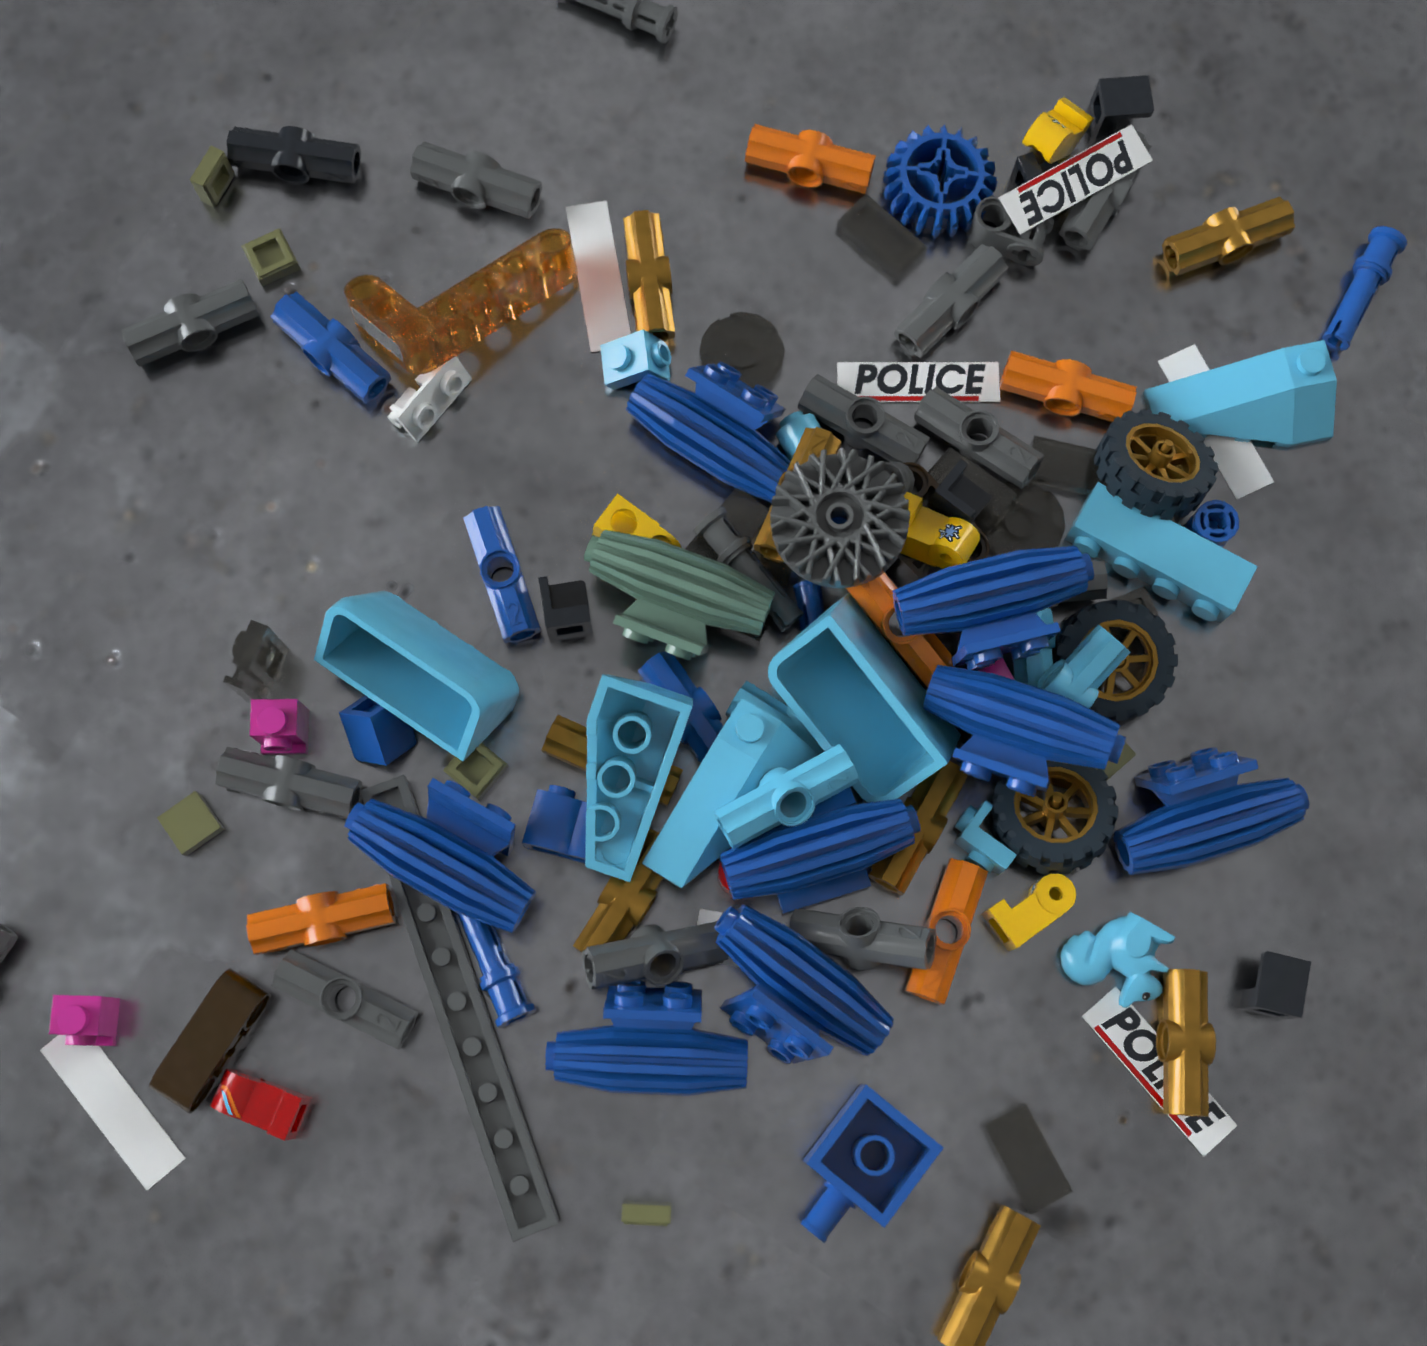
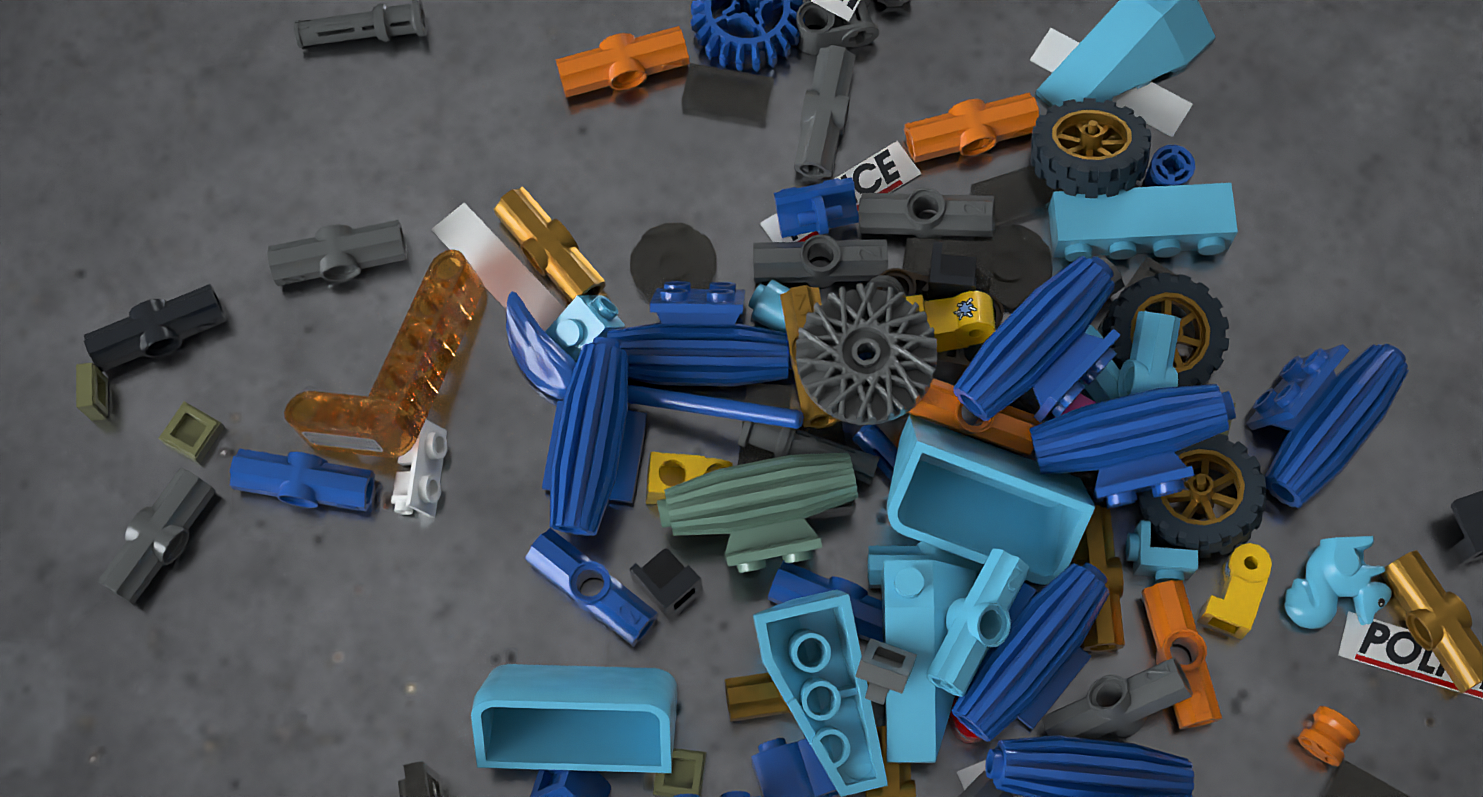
camera: 25 degrees left, 5 degrees down
none -> blue piece [506,291,804,429]
none -> blue plate [542,337,648,536]
none -> blue hips [774,177,859,238]
none -> dark grey tile [855,638,917,705]
none -> orange wheel [1297,706,1361,766]

